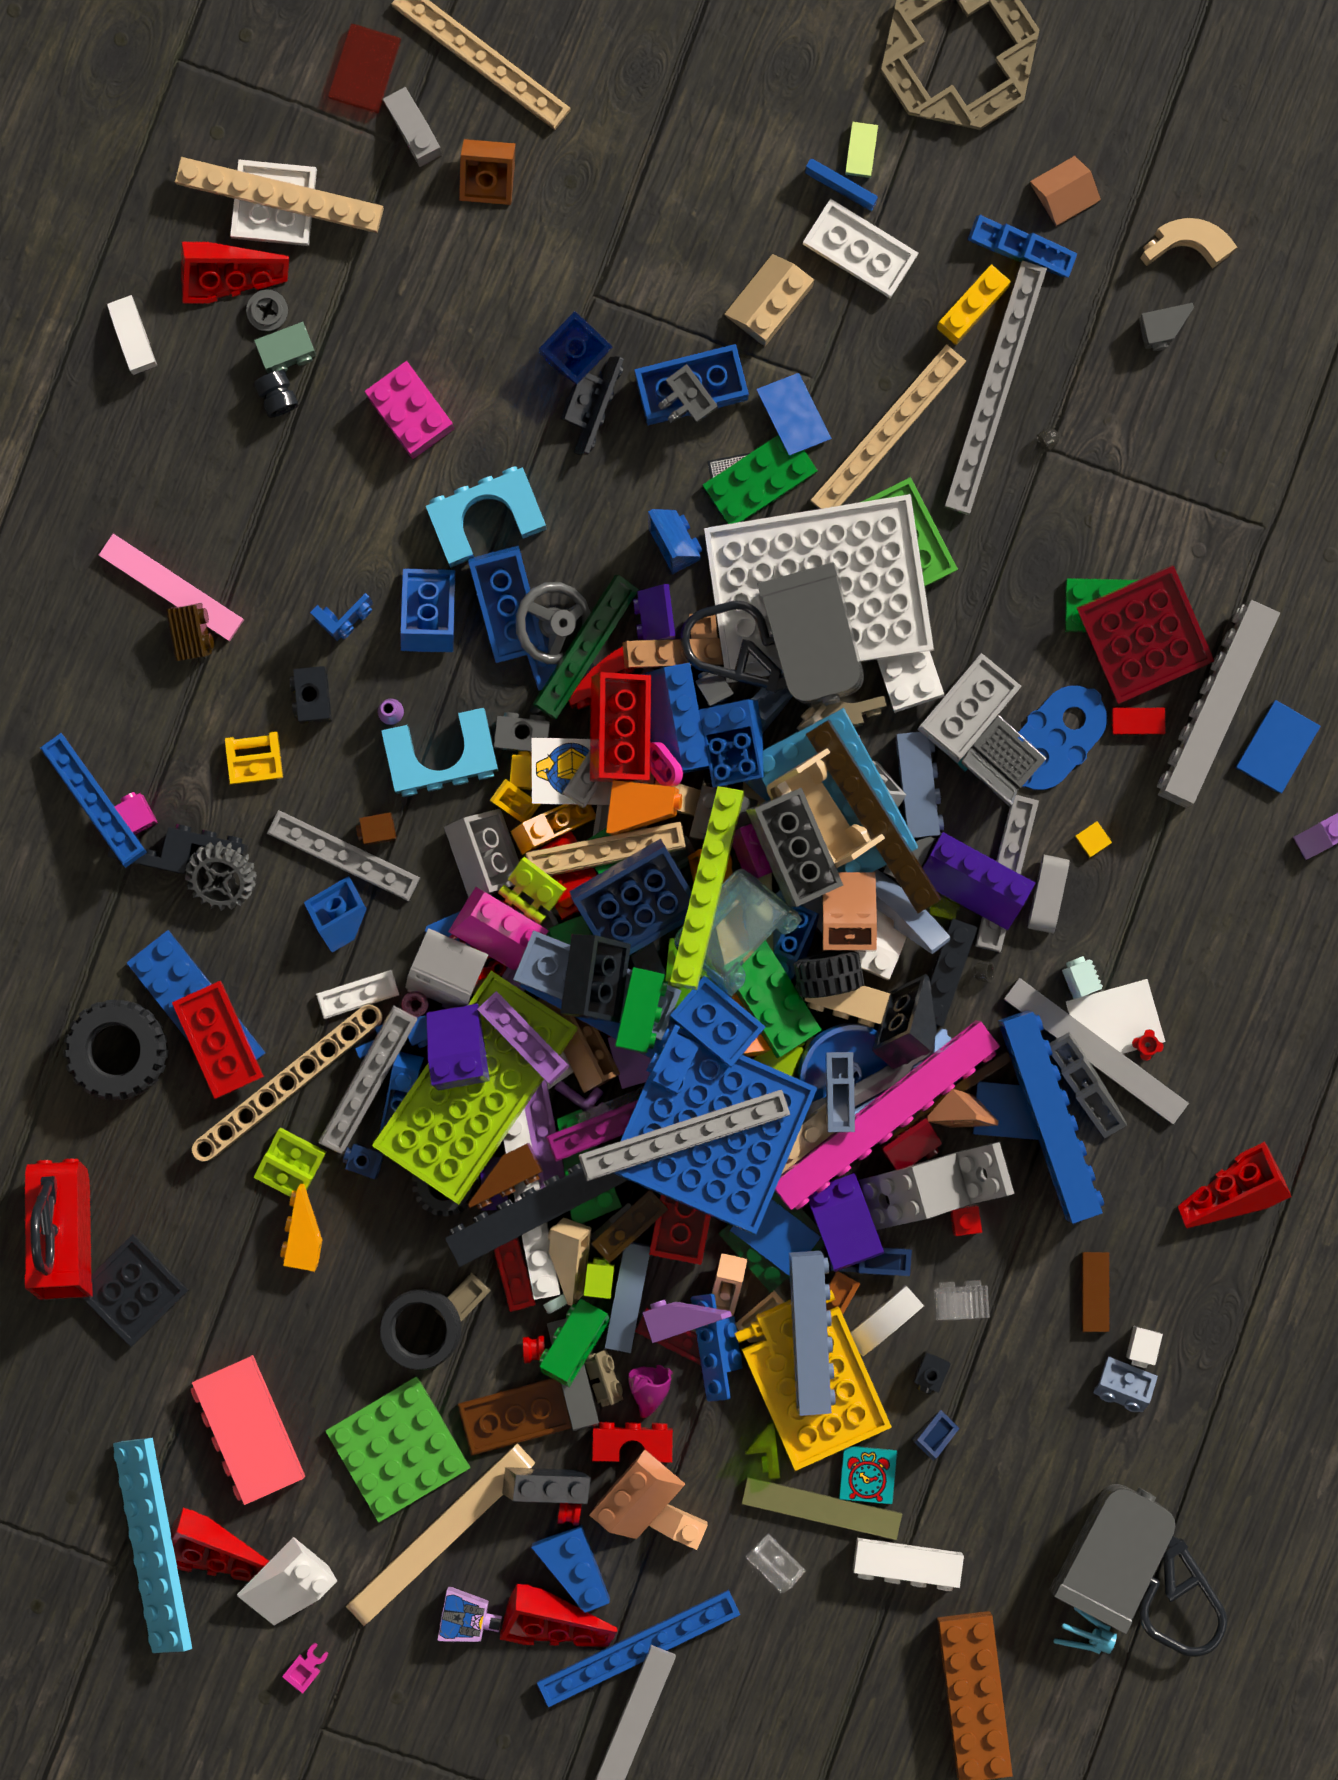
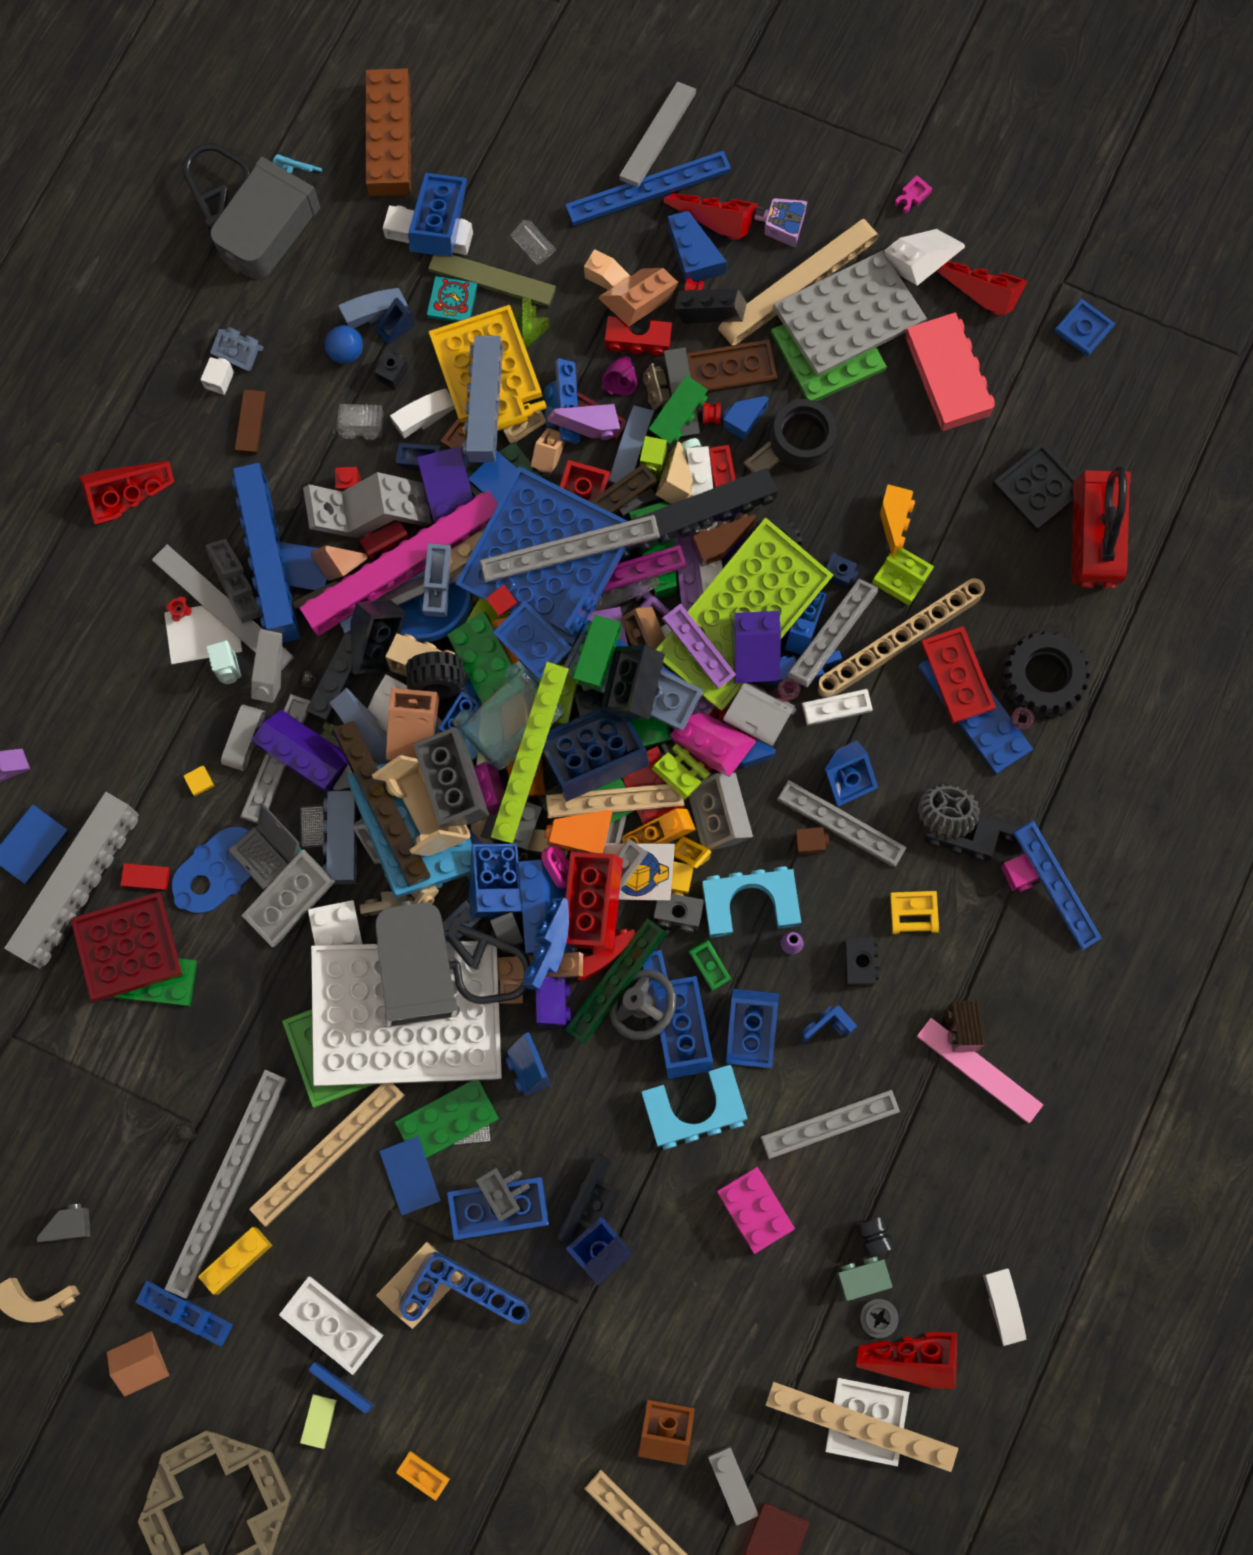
camera: 170 degrees left, 10 degrees down
medium azure plate [113,1438,192,1653] -> none
none -> light grey slope [251,629,282,703]
none -> black sticker [300,805,325,848]
none -> blue piece [325,325,363,364]
none -> sand blue slope [338,288,408,328]
none -> light orange plate [396,1451,450,1501]
none -> blue beam [399,1252,529,1324]
none -> blue slope [408,173,467,257]
none -> red tile [486,585,518,617]
none -> blue slope [521,897,569,989]
none -> green slope [687,939,731,991]
none -> blue slope [722,396,769,440]
none -> light grey tile [760,1090,900,1160]
none -> light grey plate [773,251,927,377]
none -> clear pink cone [1011,707,1034,729]
none -> blue plate [1054,298,1116,357]

